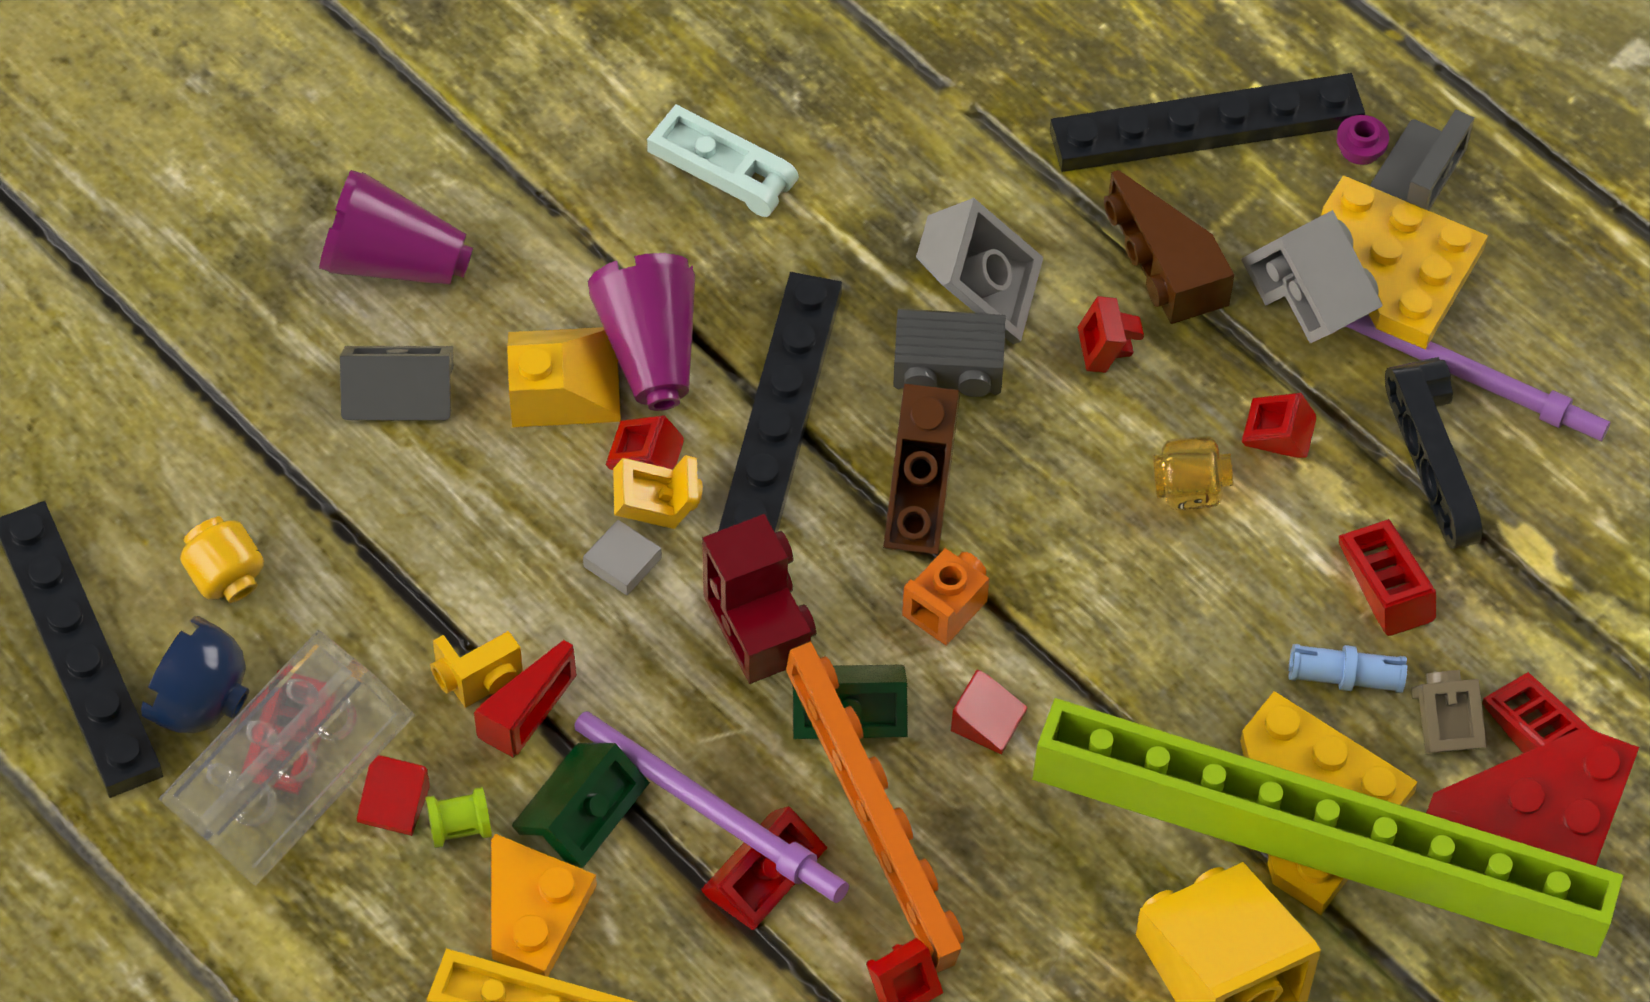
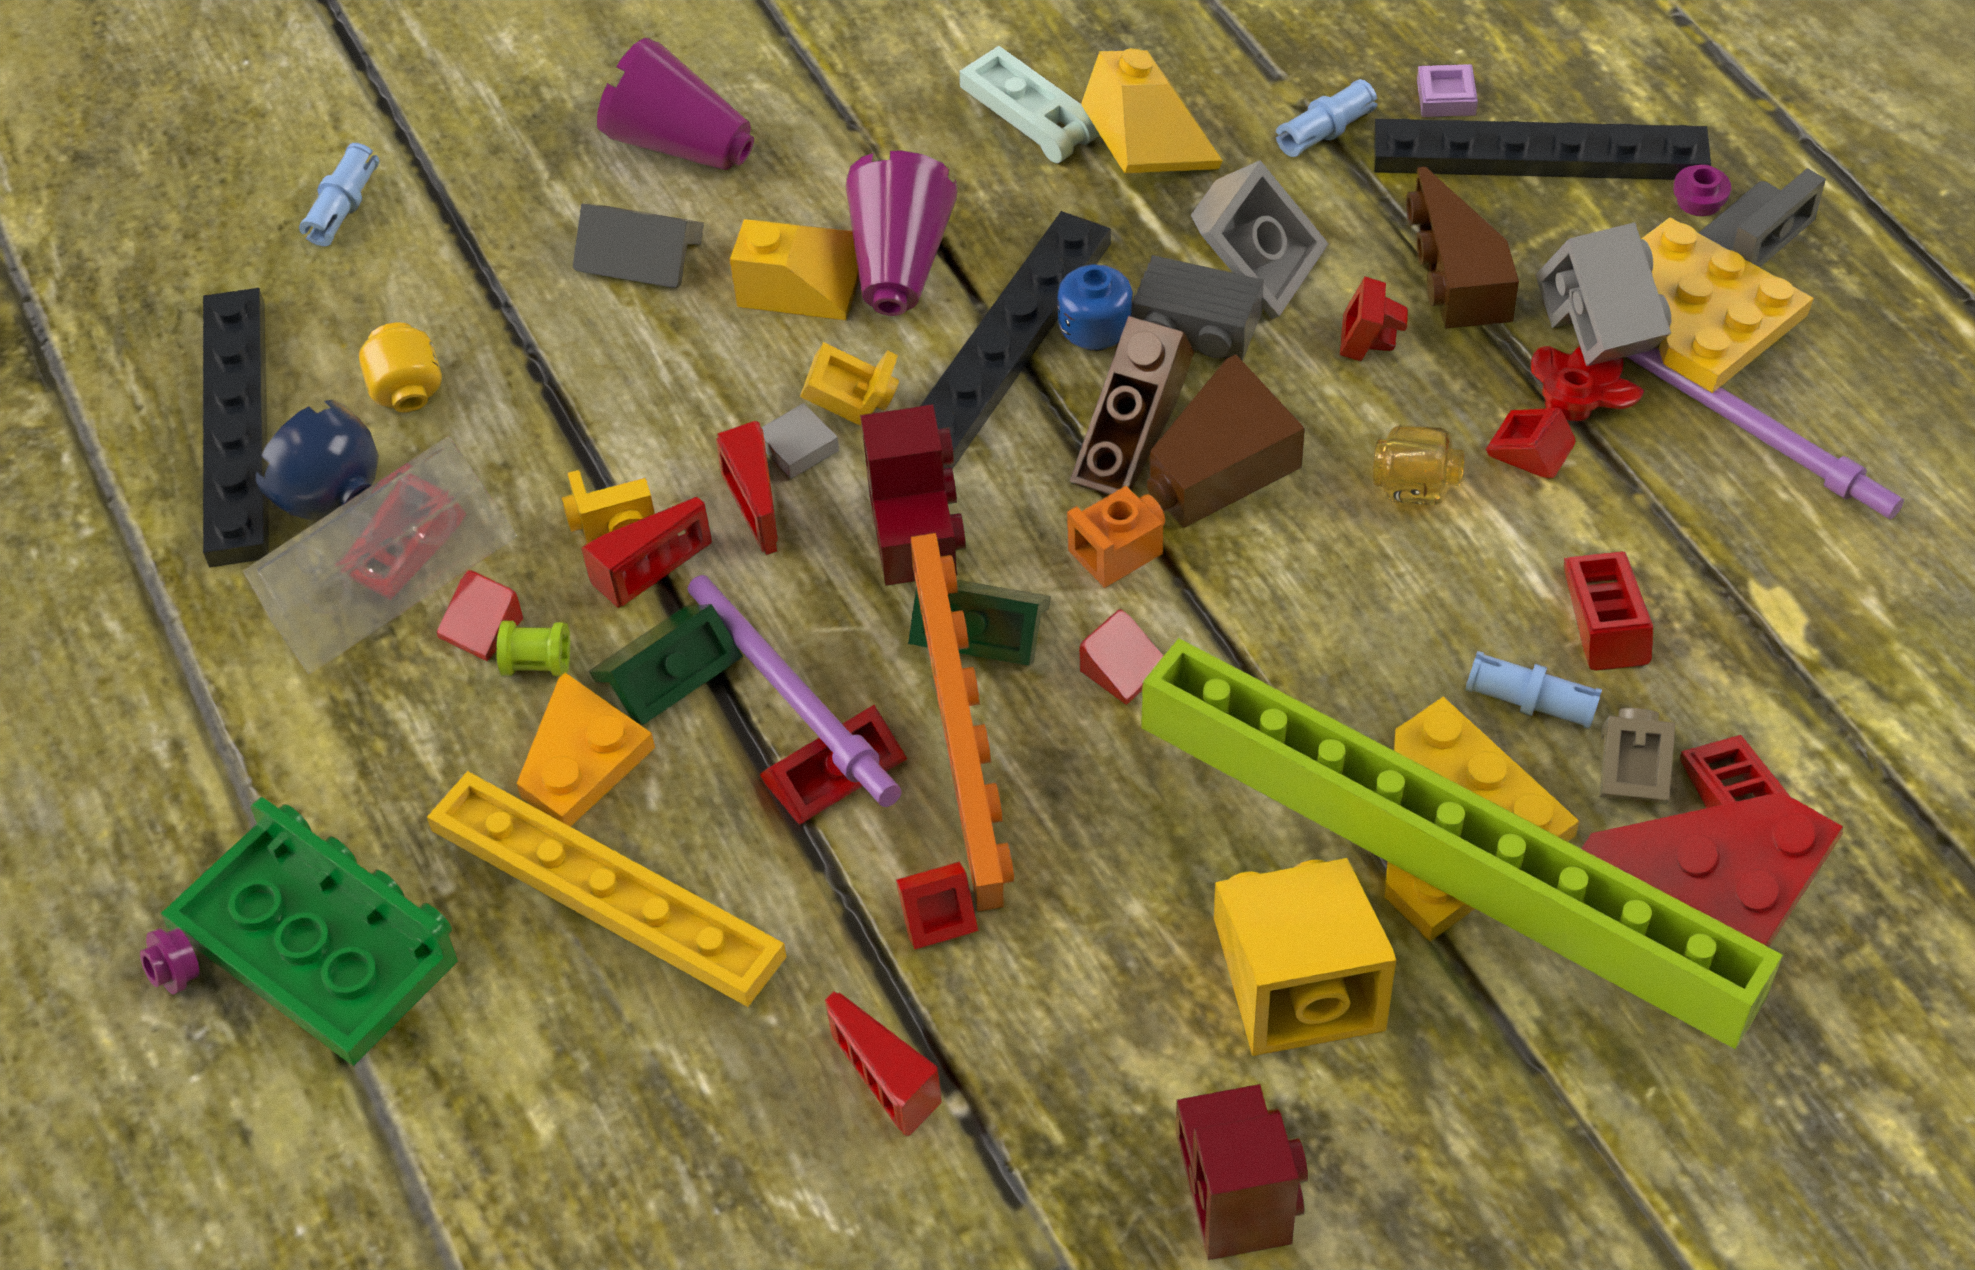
camera: 20 degrees right, 5 degrees down
red slope [605,415,684,470] -> none
black beam [1385,357,1482,549] -> none
none -> light blue pin [299,143,380,246]
none -> red slope [716,421,778,555]
none -> blue head [1058,264,1133,351]
none -> yellow slope [1081,48,1223,173]
none -> reddish brown slope [1147,354,1305,528]
none -> light blue pin [1276,79,1377,157]
none -> lavender tile [1417,64,1478,117]
none -> red plate [1530,346,1644,421]

